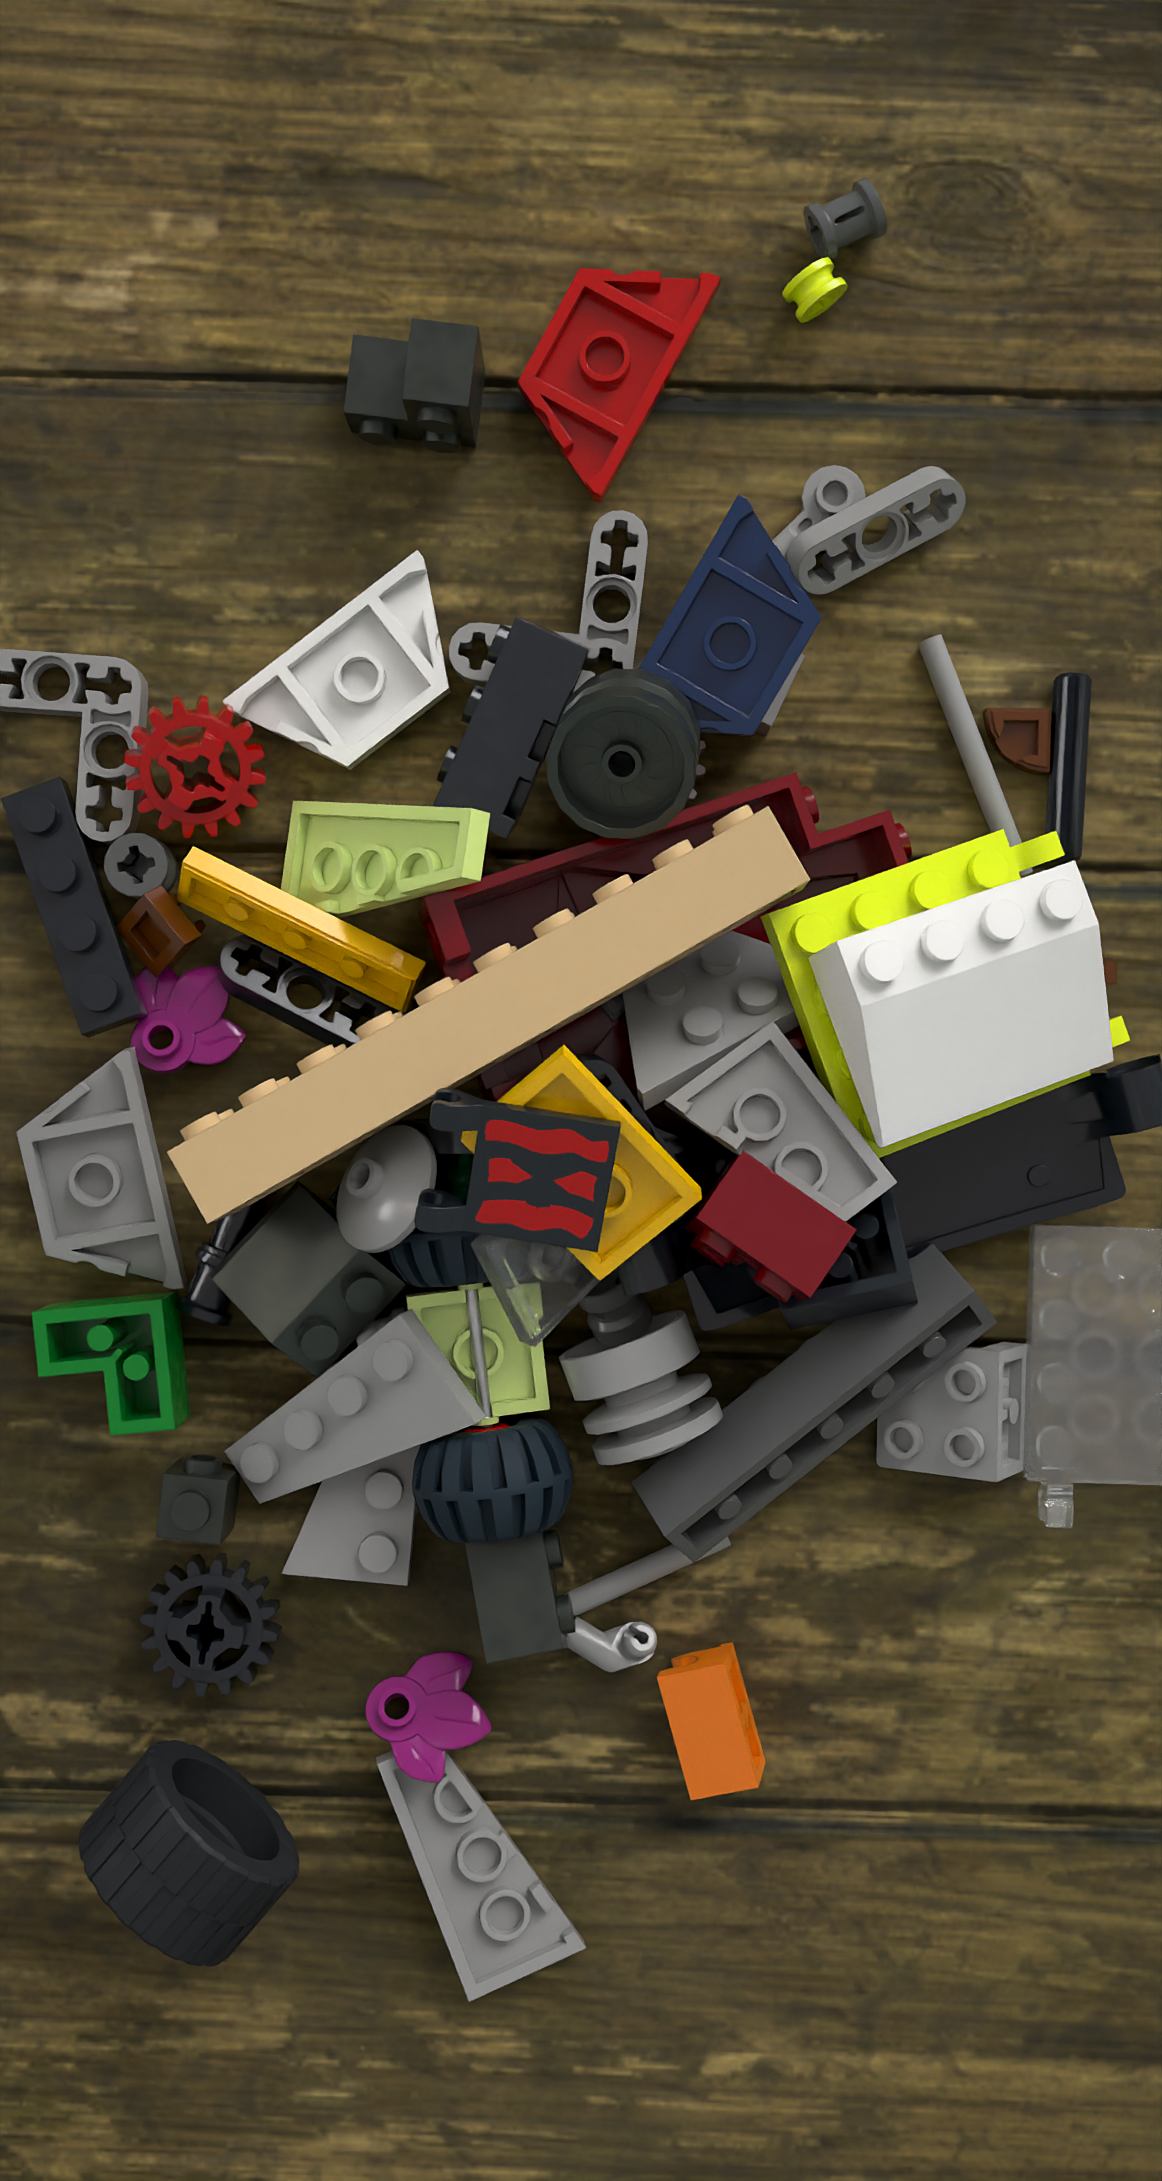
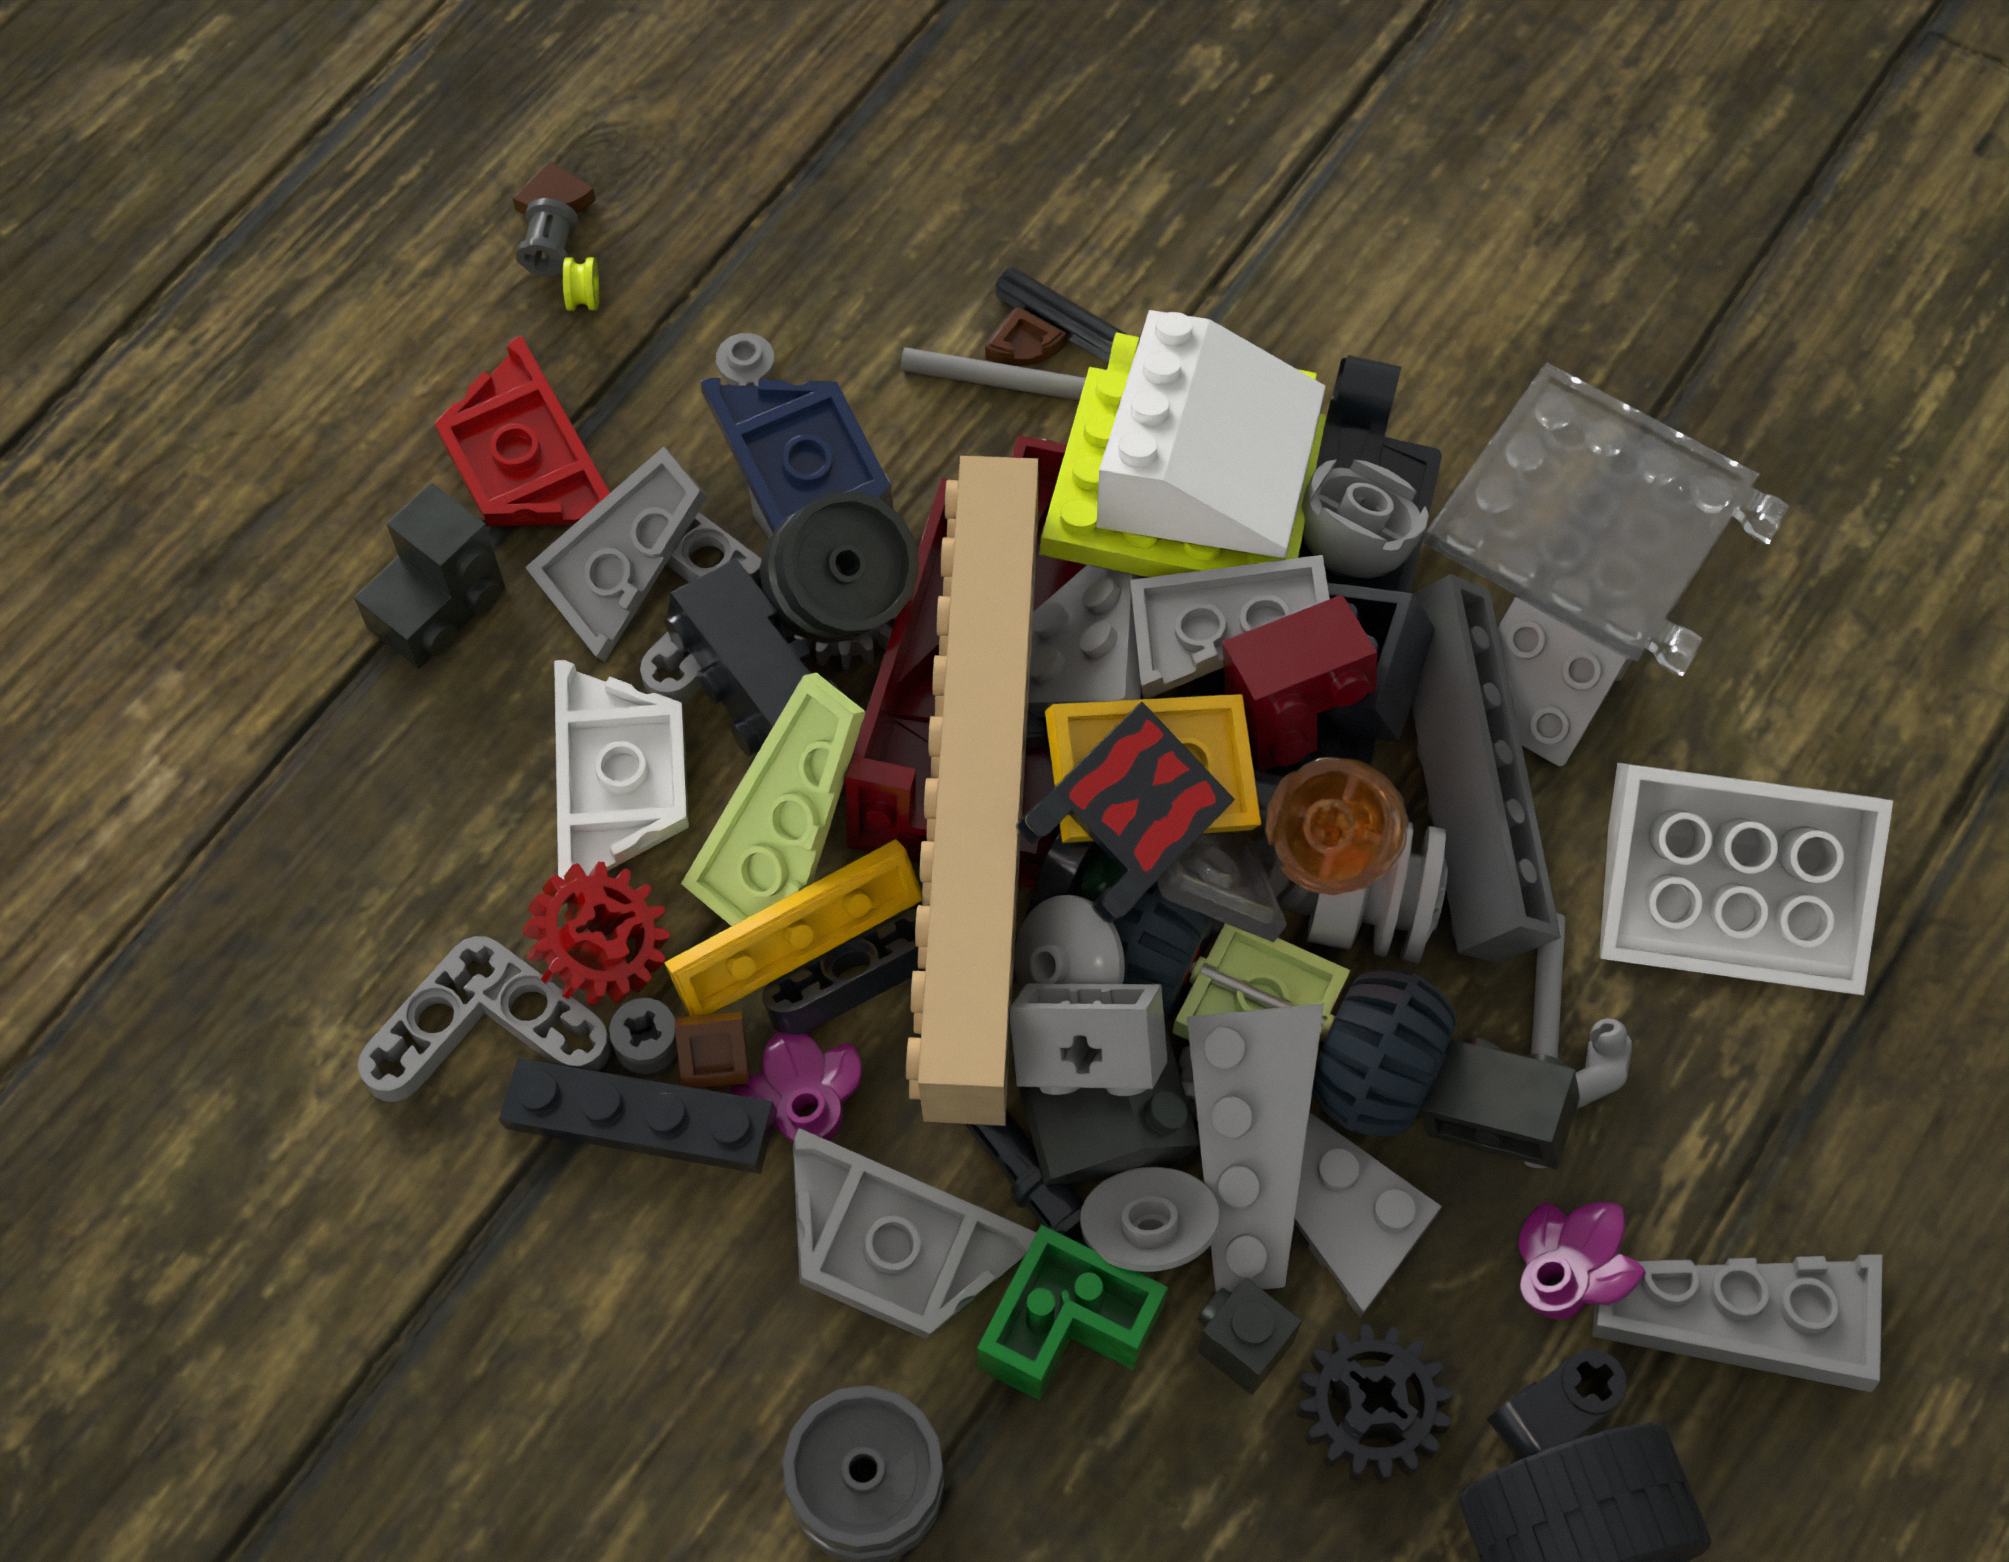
camera: 55 degrees left, 25 degrees down
orange hinge [657,1642,766,1800] -> none
light grey beam [786,466,966,595] -> none
none -> reddish brown tile [513,161,596,215]
none -> light grey wing [525,447,708,662]
none -> light grey brick [1009,984,1168,1096]
none -> light grey dish [1080,1167,1220,1272]
none -> clear orange cylinder [1265,757,1409,896]
none -> light grey cylinder [1302,459,1429,579]
none -> black piece [1487,1349,1627,1460]
none -> white slope [1599,763,1893,995]

